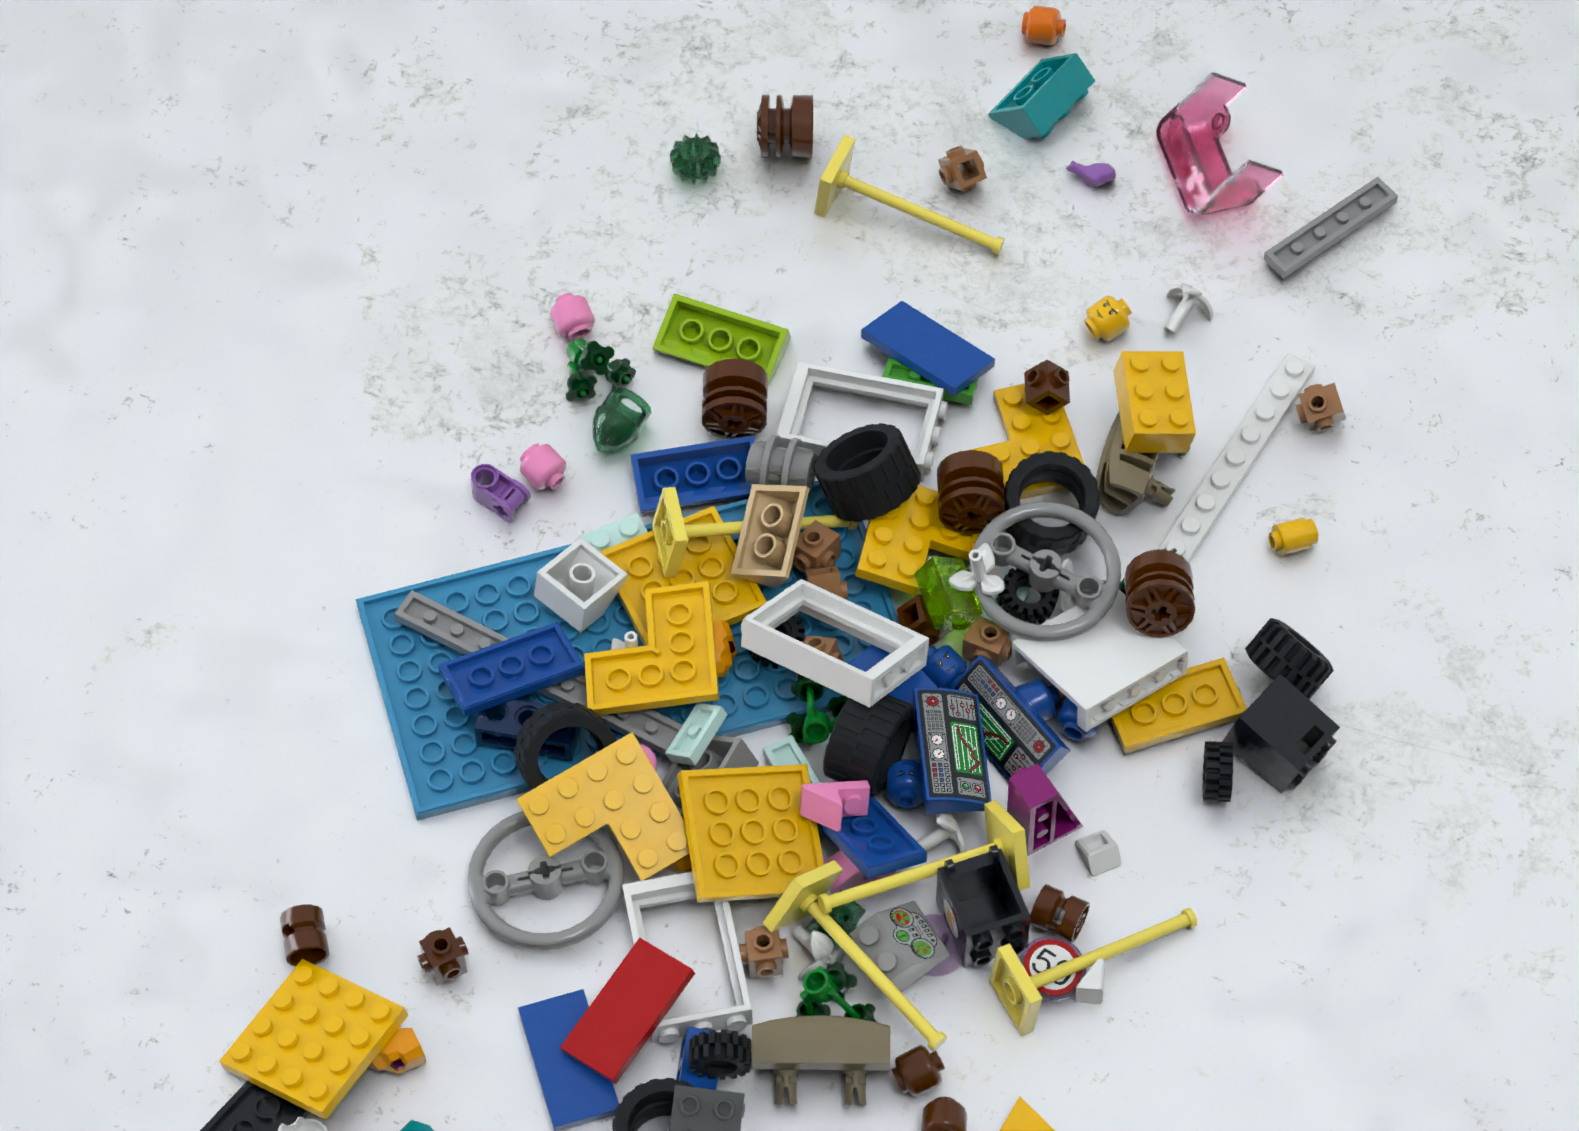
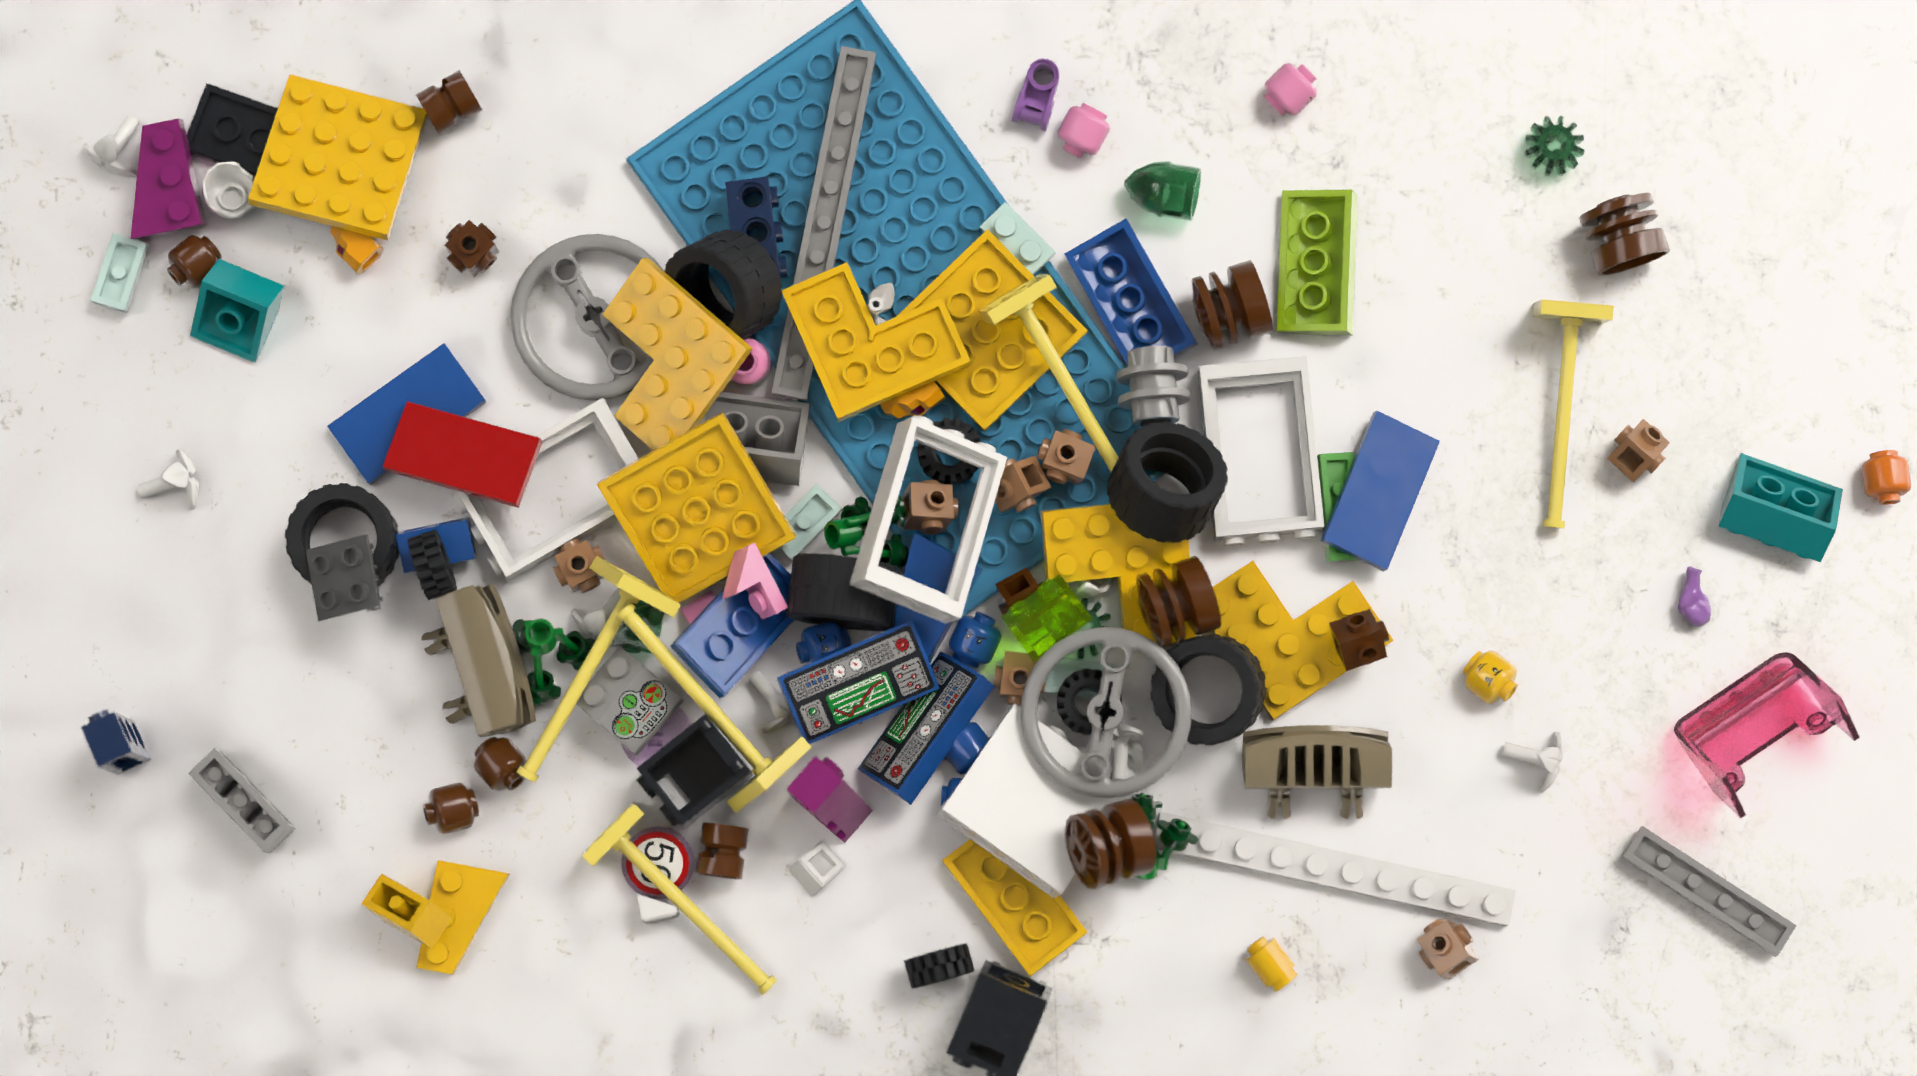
camera: 70 degrees right, 25 degrees up
blue tile [438,622,585,717] -> none
white slope [534,537,628,633] -> none
dark green plant [565,338,636,401] -> none
light aqua plate [665,703,728,766] -> none
tan slope [731,484,810,589] -> none
white plant [948,543,1005,595] -> none
yellow brick [1113,351,1196,453] -> none
black tyre [1245,618,1334,699] -> none

